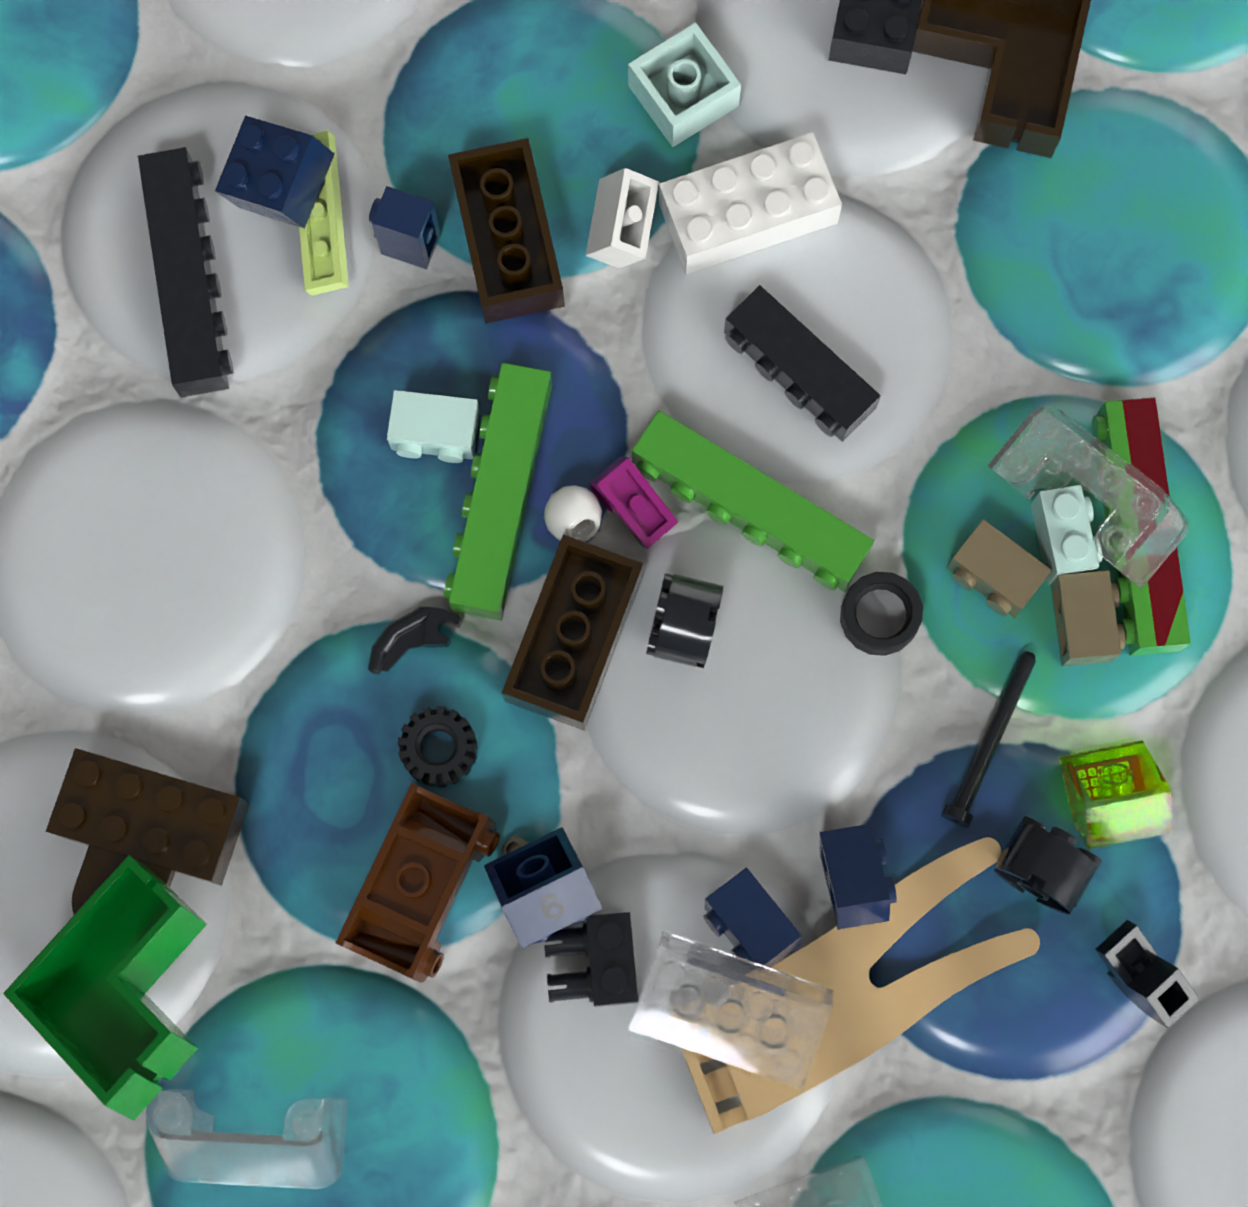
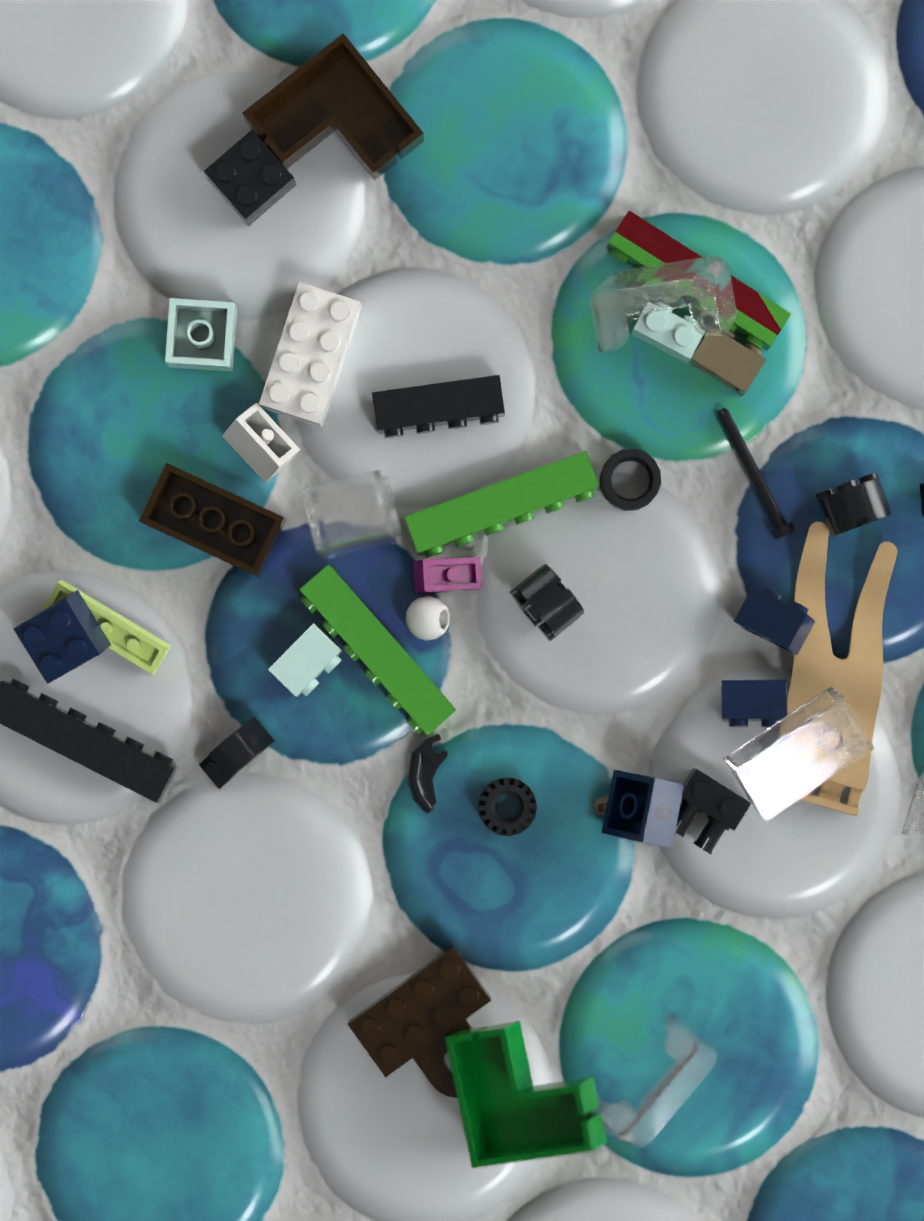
camera: 55 degrees left, 10 degrees up
reddish brown piece [336,783,500,983] -> none
dark blue brick [369,186,441,269] -> none
dark brown brick [502,534,644,731] -> none
dark tan brick [947,519,1052,619] -> none
clear neon green slope [1059,740,1173,849] -> none
none -> black brick [199,717,275,789]
none -> clear windscreen [301,470,402,560]

